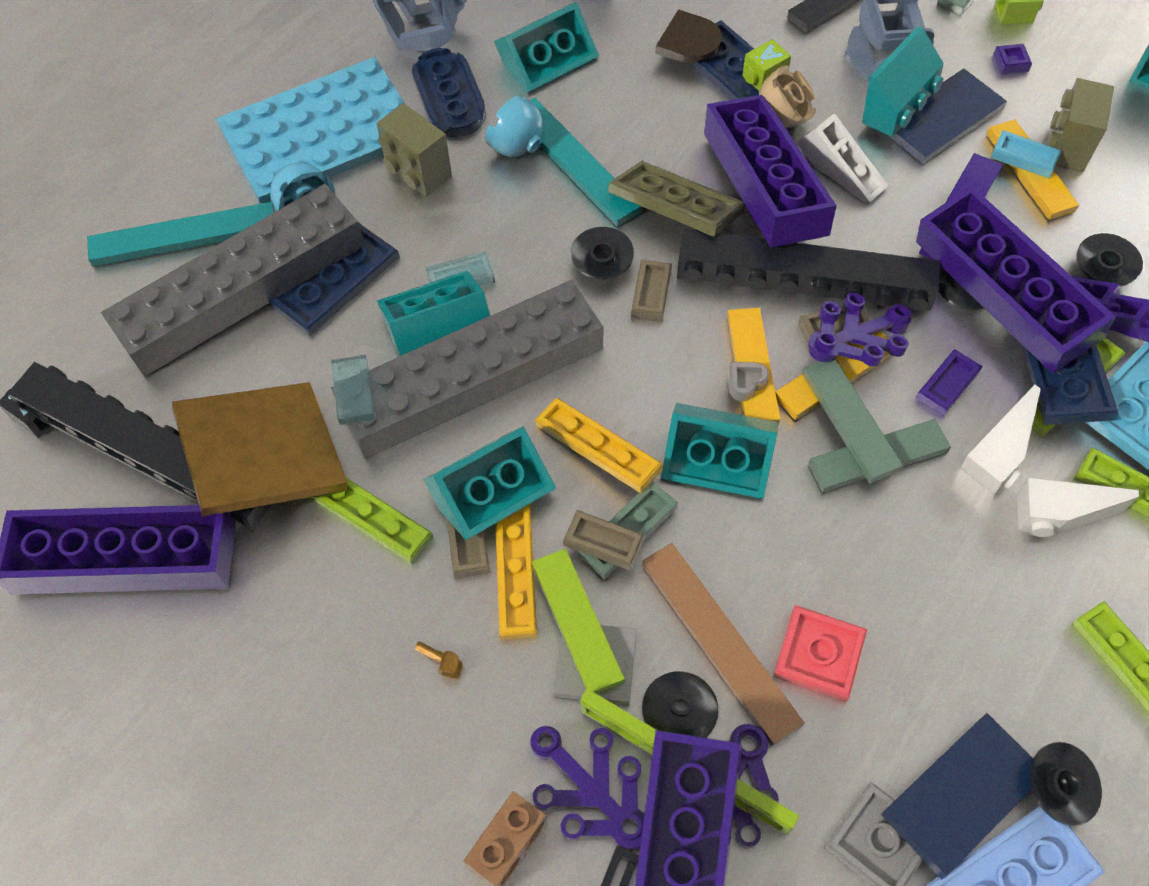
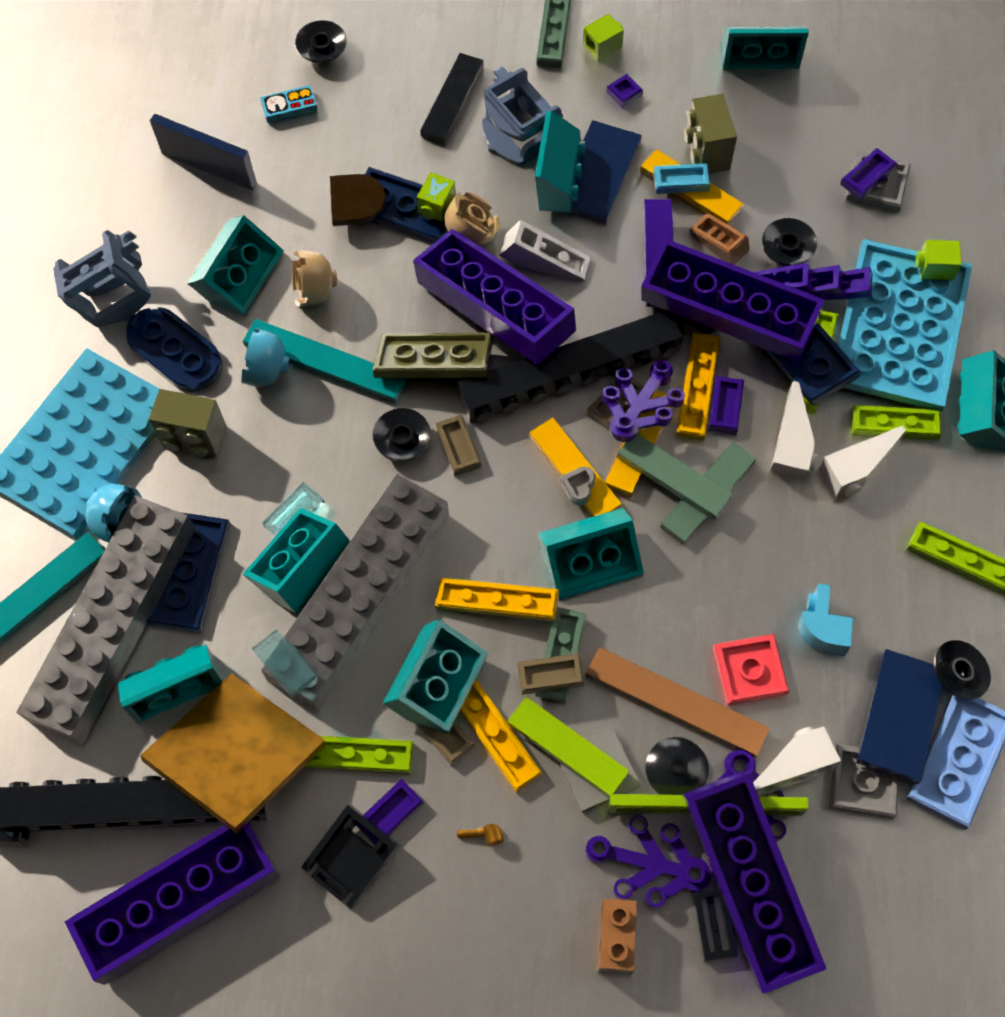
camera: 30 degrees left, 5 degrees up
none -> teal slope [118,644,223,724]
none -> tan cylinder [292,251,337,307]
none -> black container [301,805,401,909]
none -> dark purple tile [356,779,424,846]
none -> yellow tile [676,333,721,441]
none -> medium nougat slope [689,213,750,265]
none -> white slope [753,726,841,796]
none -> medium azure brick [798,583,853,656]

